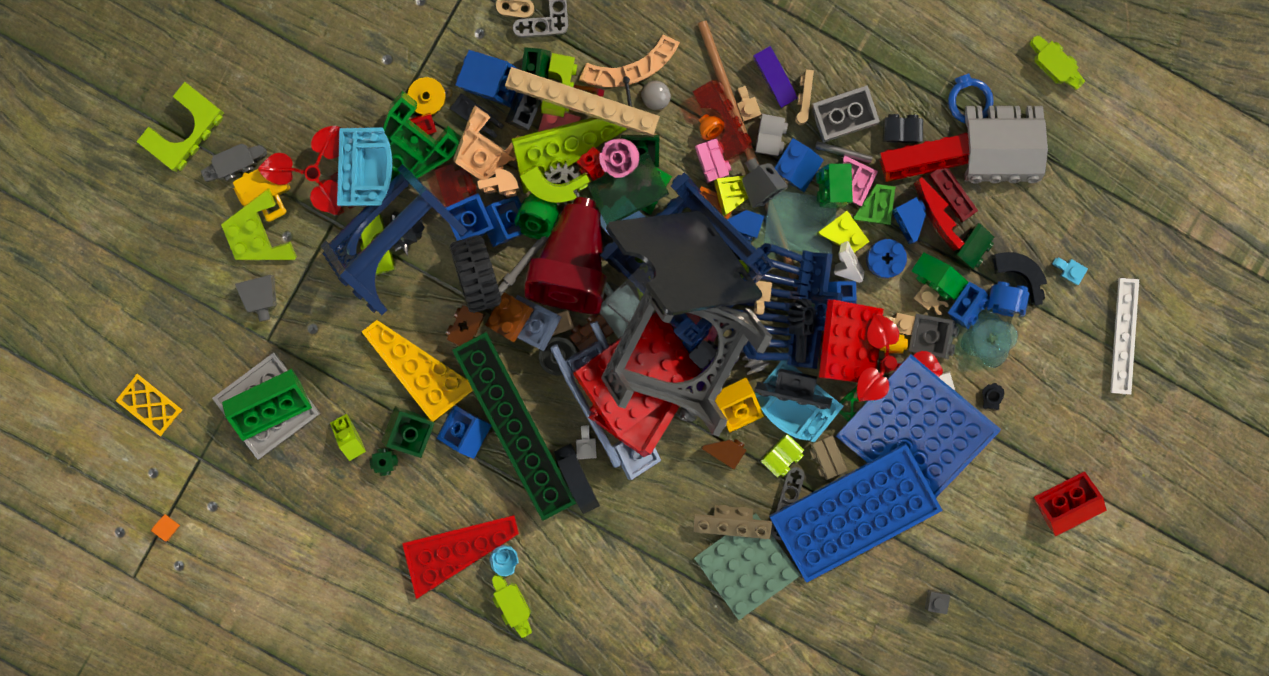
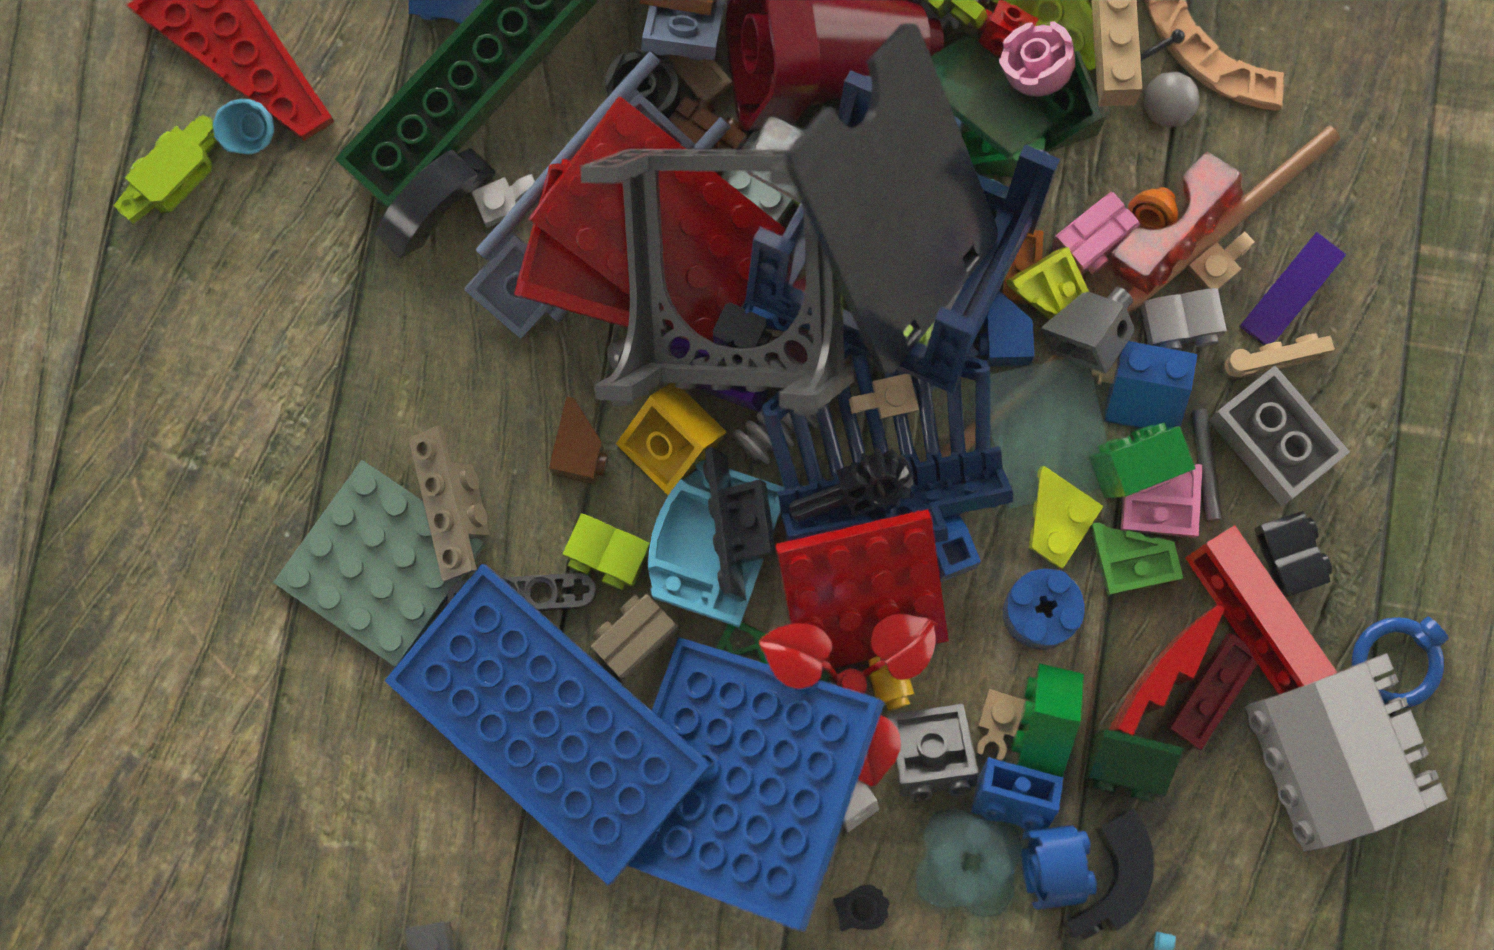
camera: 70 degrees right, 10 degrees down
white slope [834,241,864,283] -> none
tan plate [884,313,915,336] -> none
blue slope [892,197,926,244] -> none

